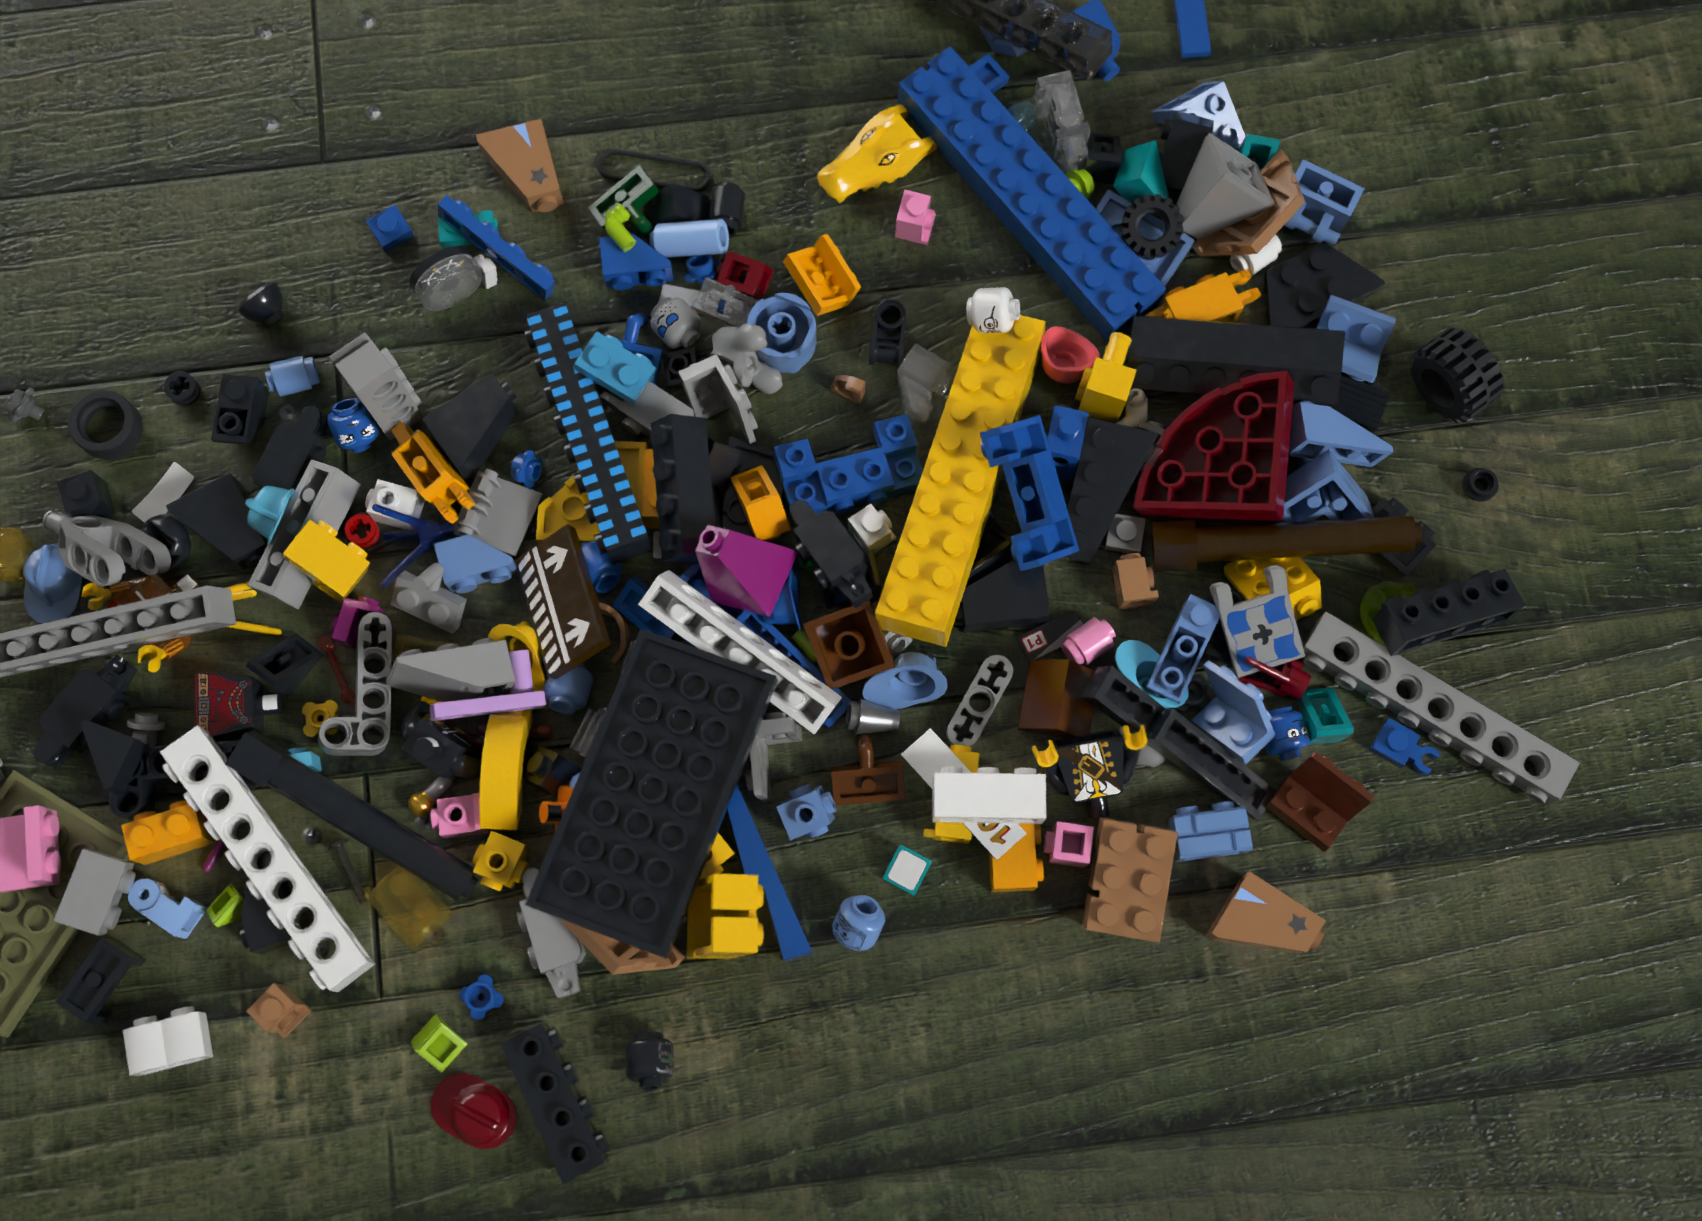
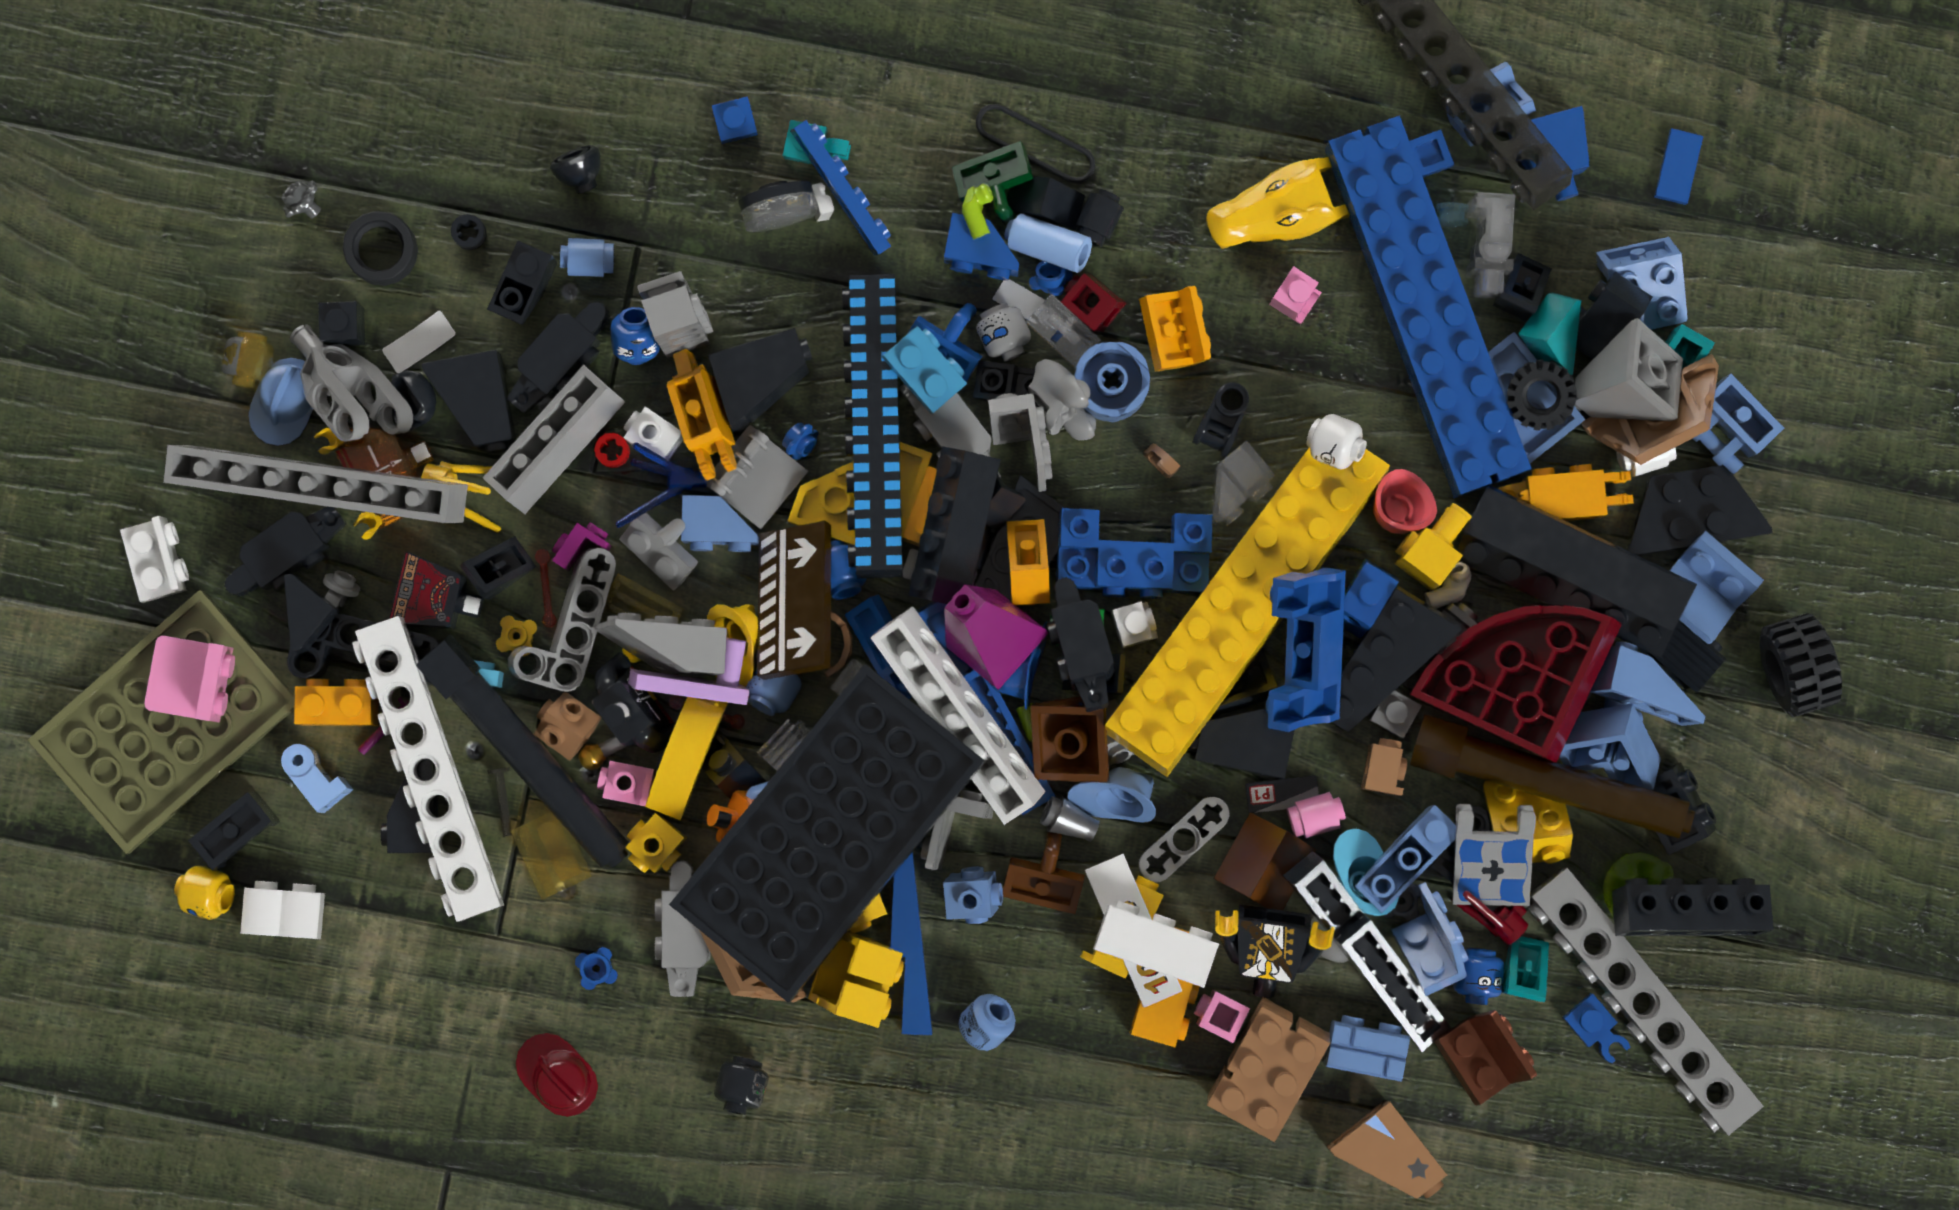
camera: 20 degrees right, 10 degrees up
light grey brick [53,849,136,935] -> none
lime slope [206,883,244,927] -> none
medium azure piece [245,486,295,545] -> none
medium nougat brick [246,983,312,1038] -> none
yellow brick [283,519,370,604] -> none
lime slope [411,1015,467,1073] -> none
medium nougat slope [476,119,565,213] -> none
black brick [500,1022,611,1184] -> none
white slope [882,845,932,896] -> none
lime plate [1065,169,1094,199] -> none
black plate [1462,468,1498,502] -> none
none -> yellow head [174,866,235,920]
none -> medium nougat brick [534,691,602,761]

